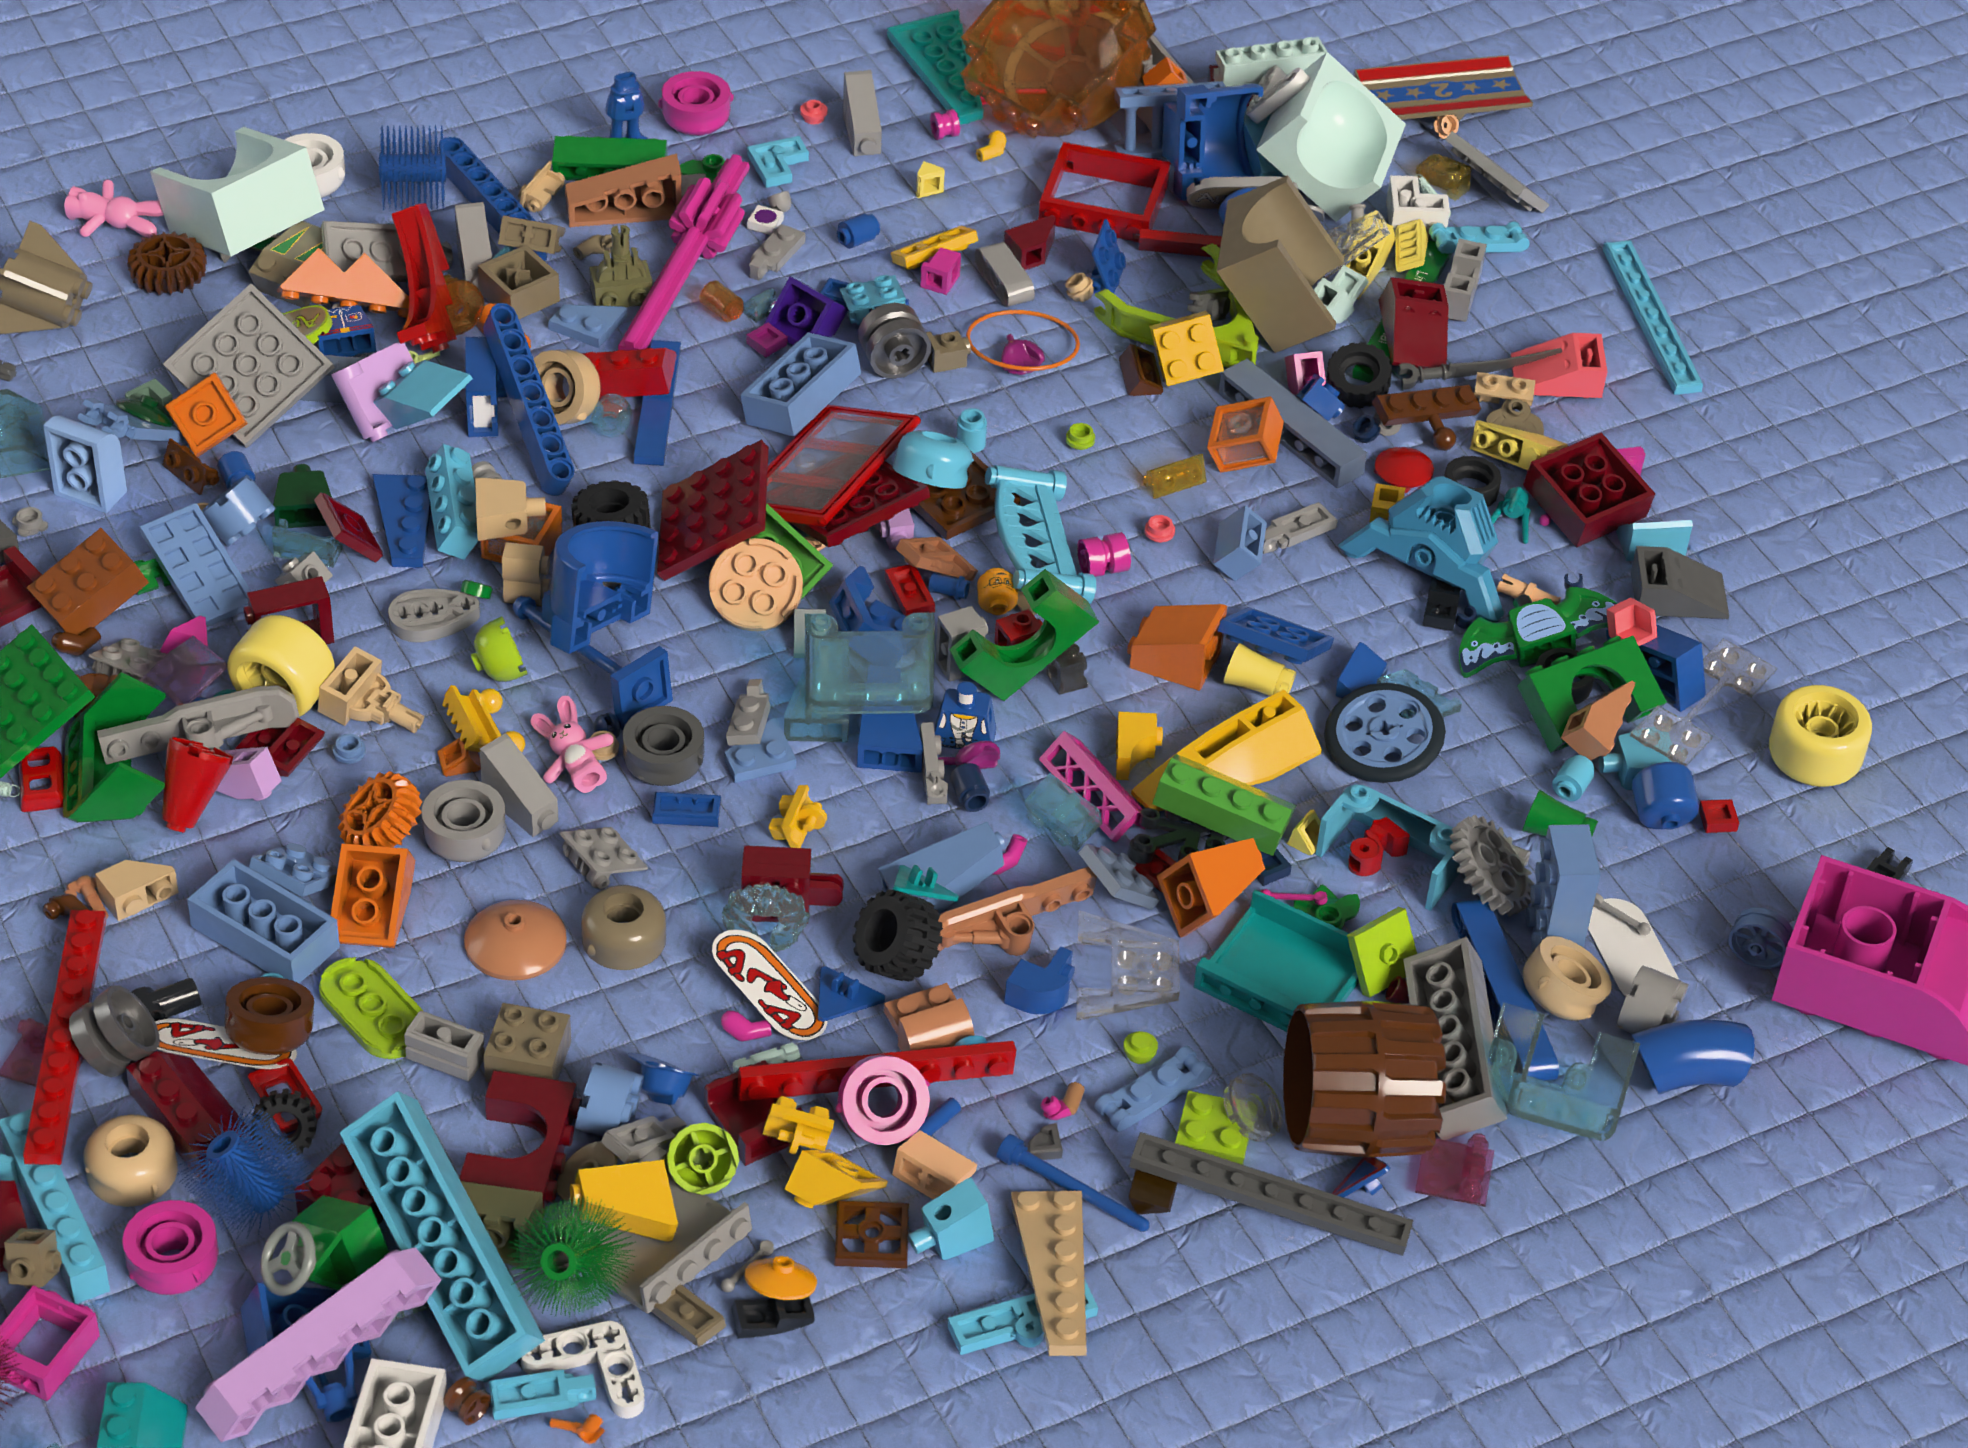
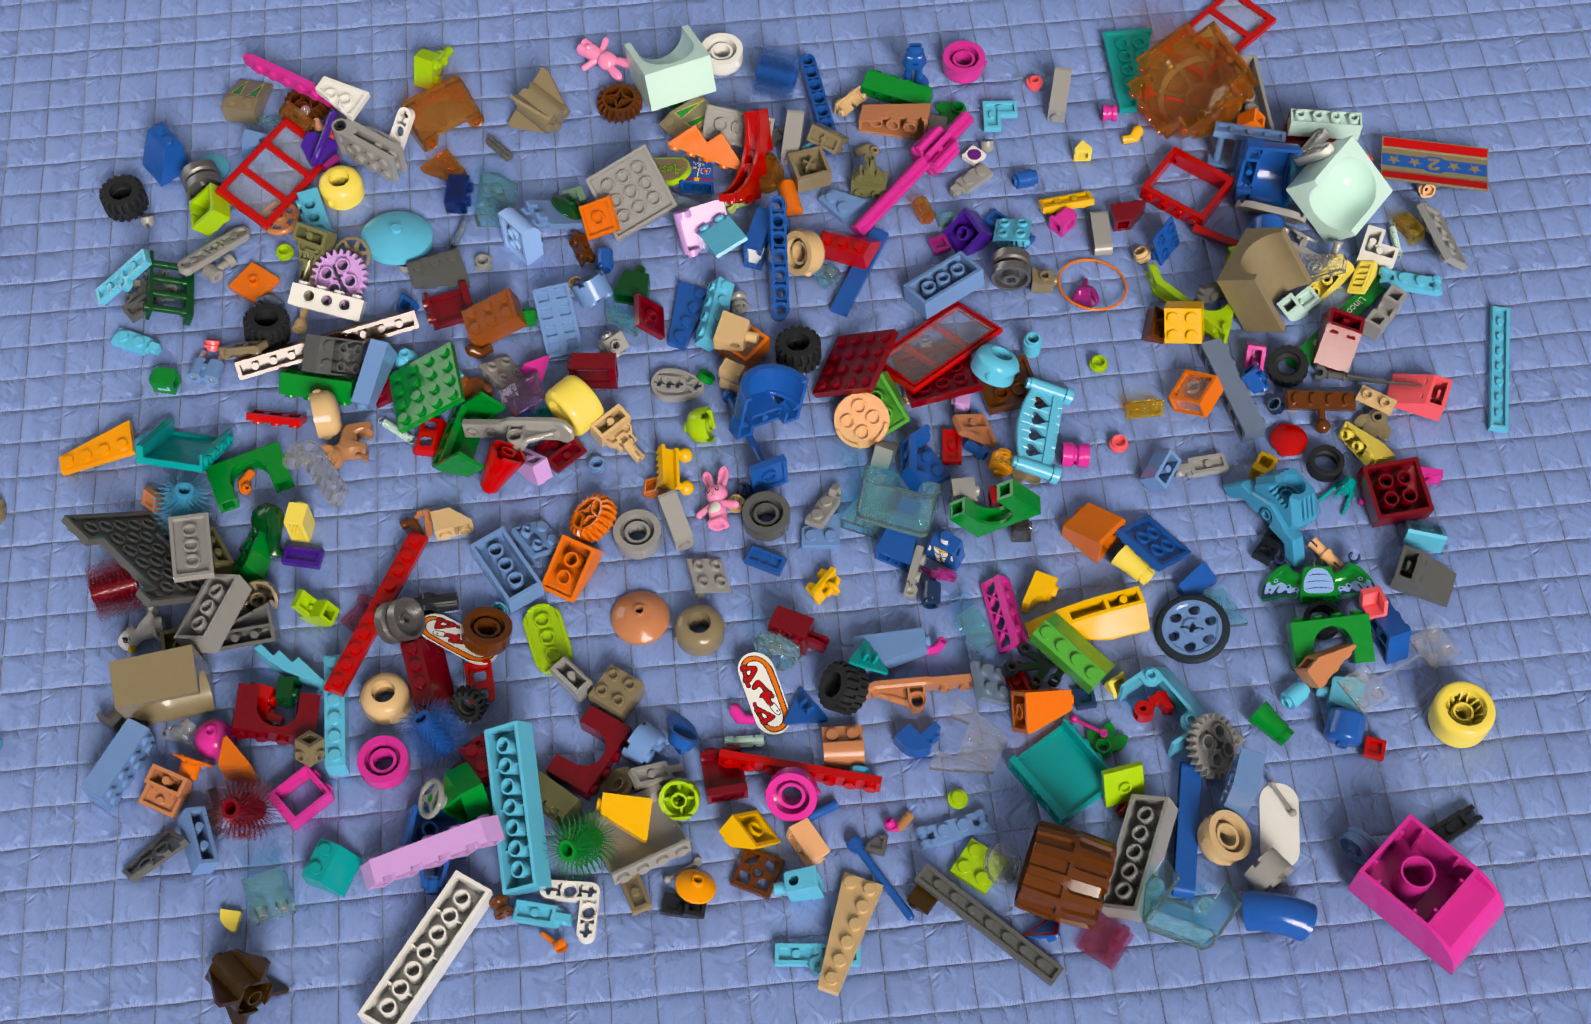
camera: 25 degrees right, 15 degrees up
yellow hips [763,1096,835,1155] -> none

